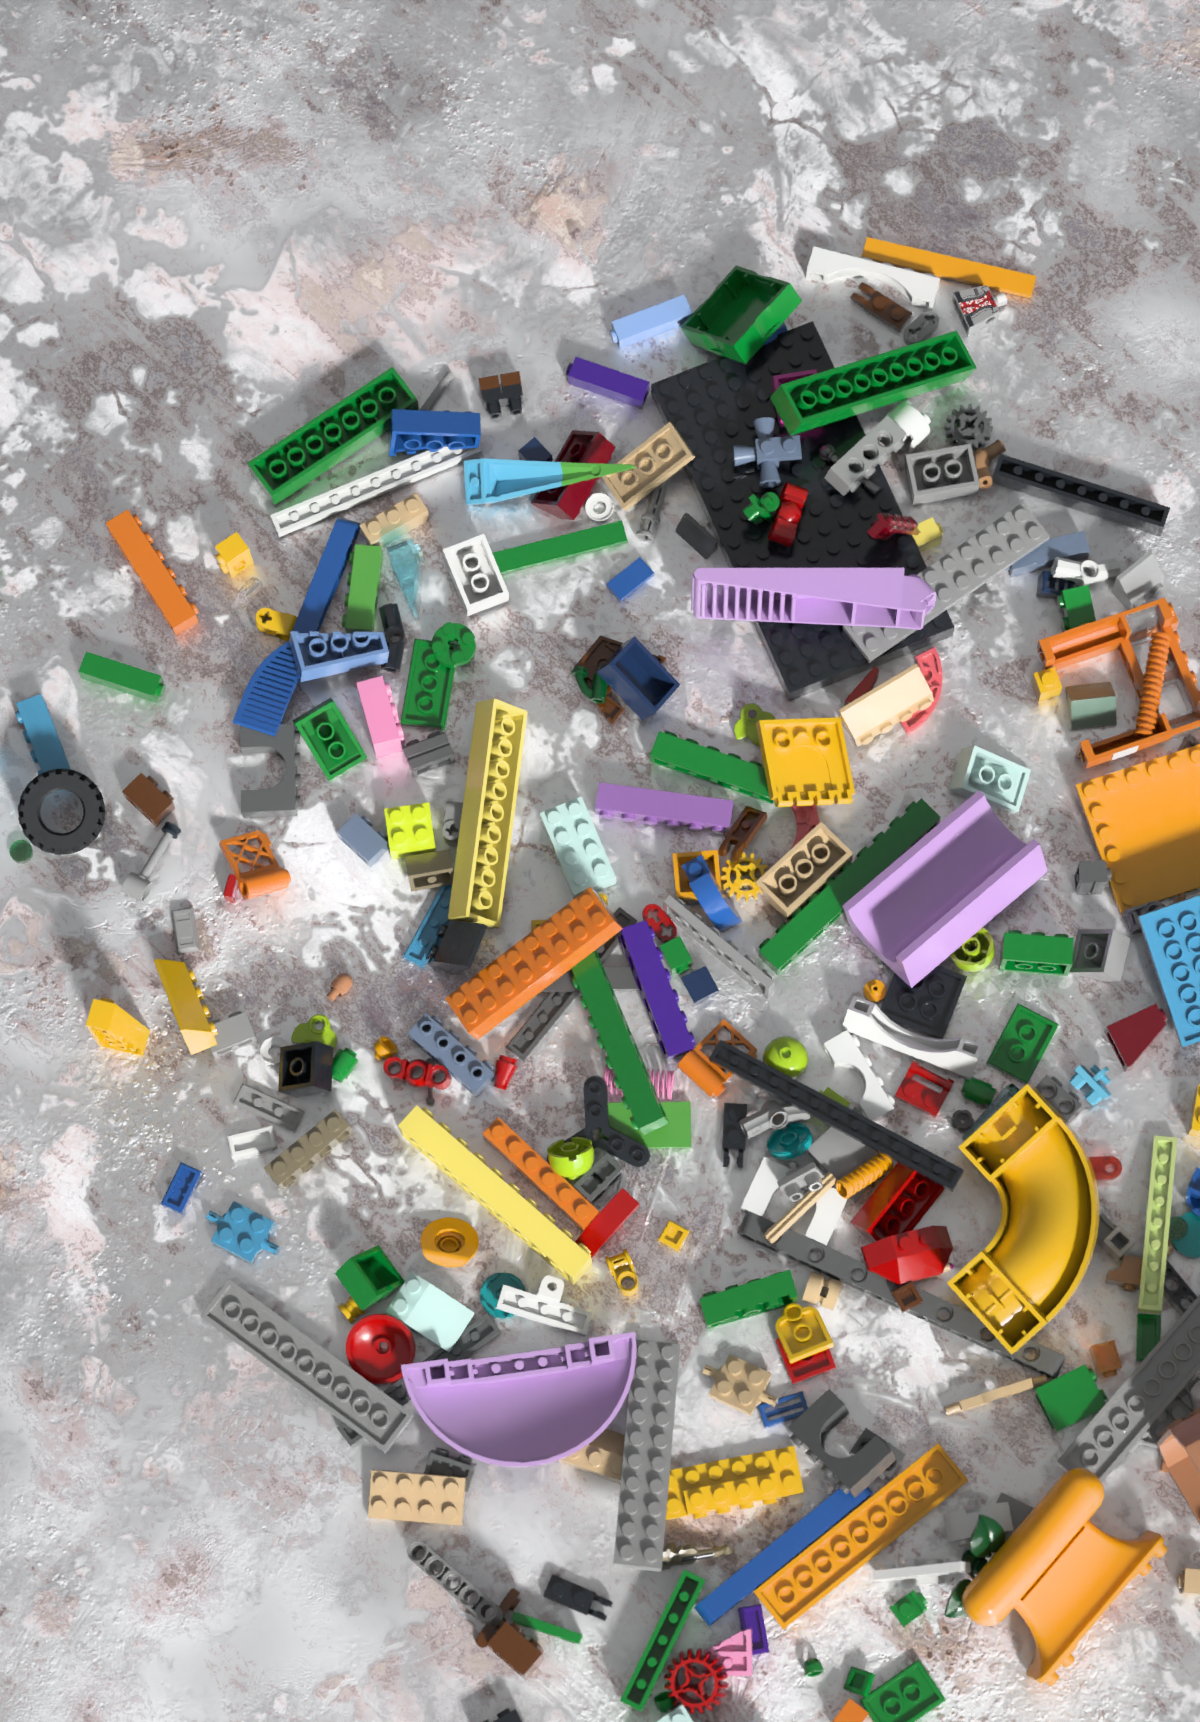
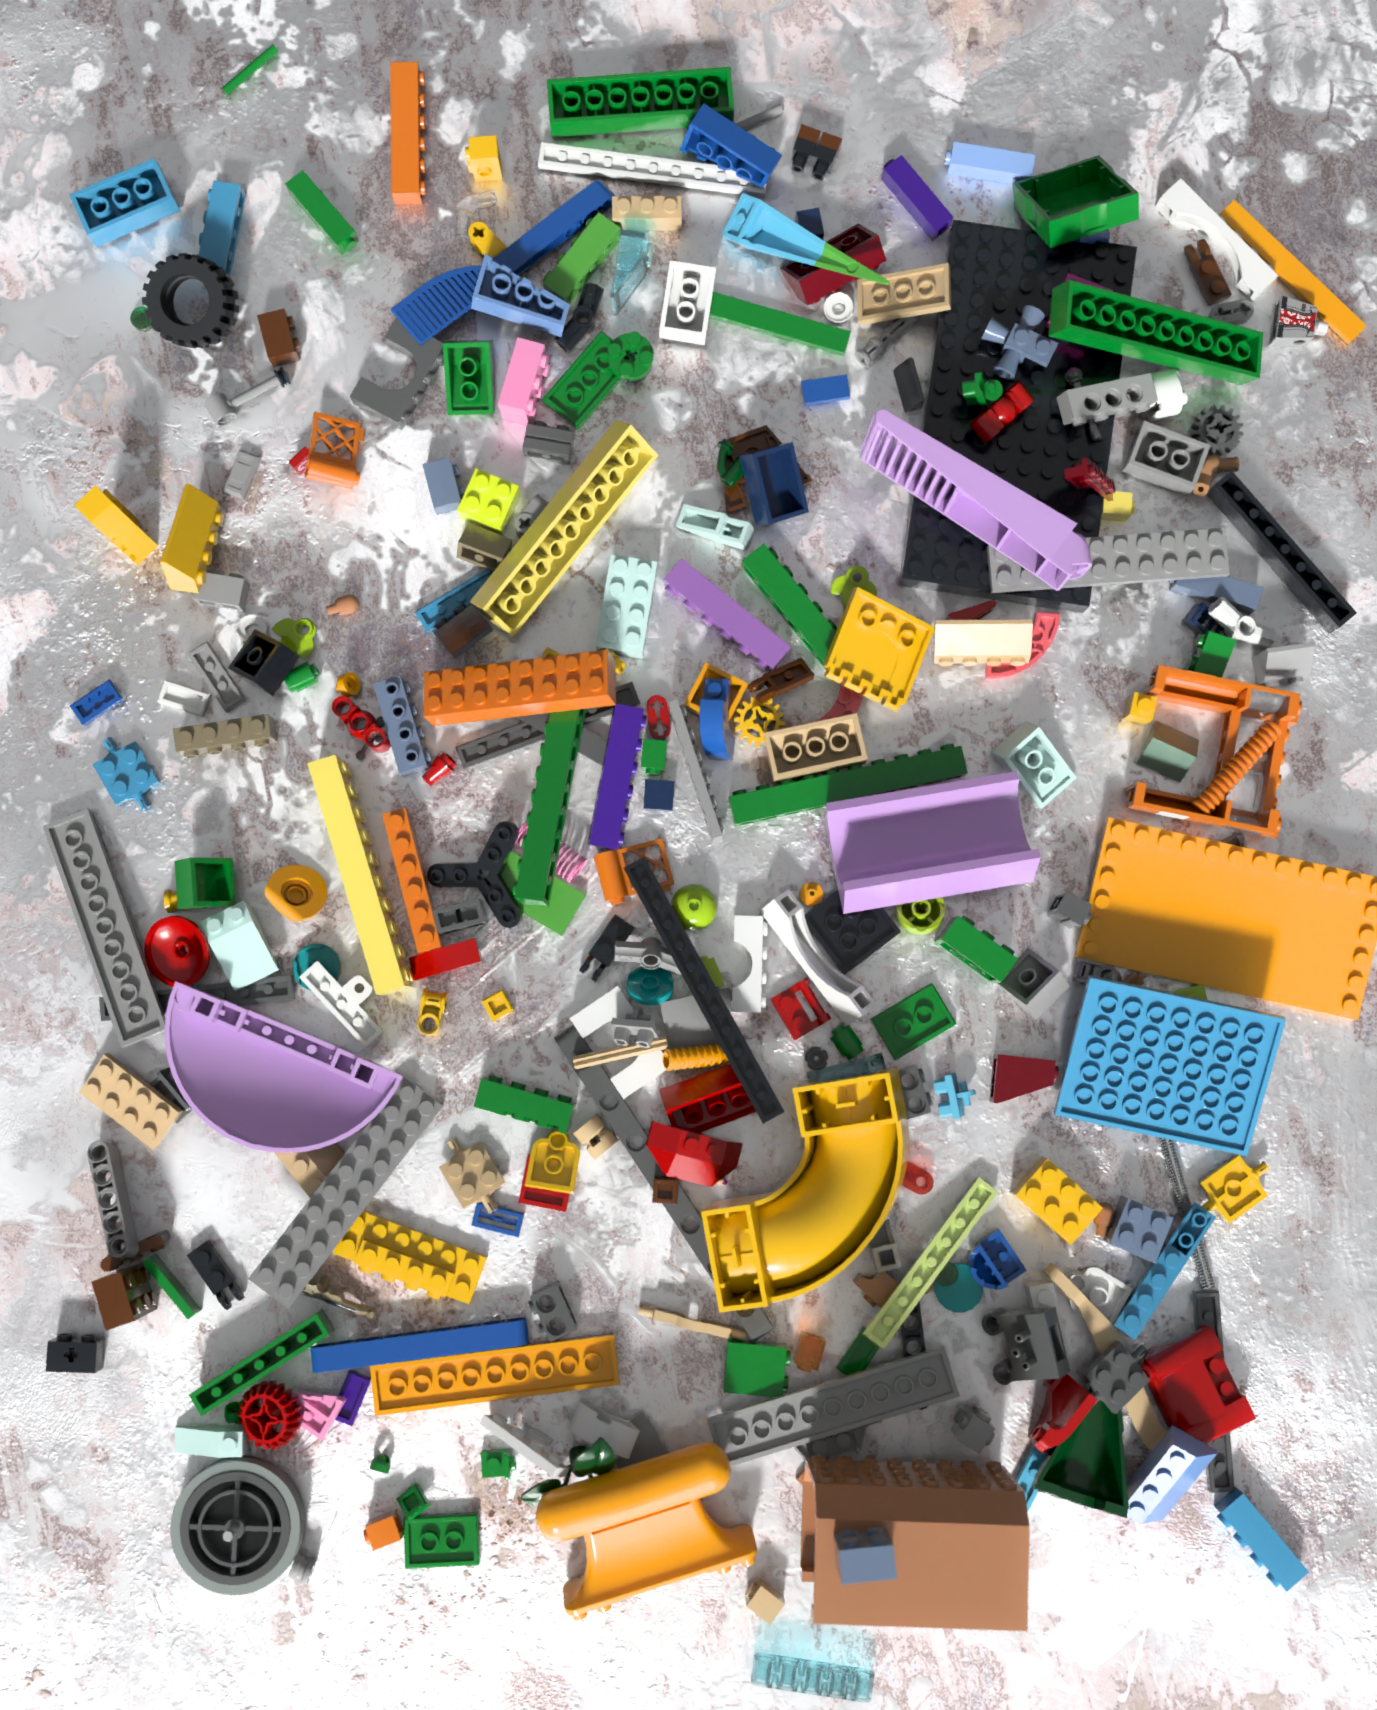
camera: 25 degrees right, 10 degrees up
lime cylinder [547,1137,594,1180] -> none
dark grey arch [788,1389,896,1498] -> none
none -> light aqua slope [676,504,754,551]

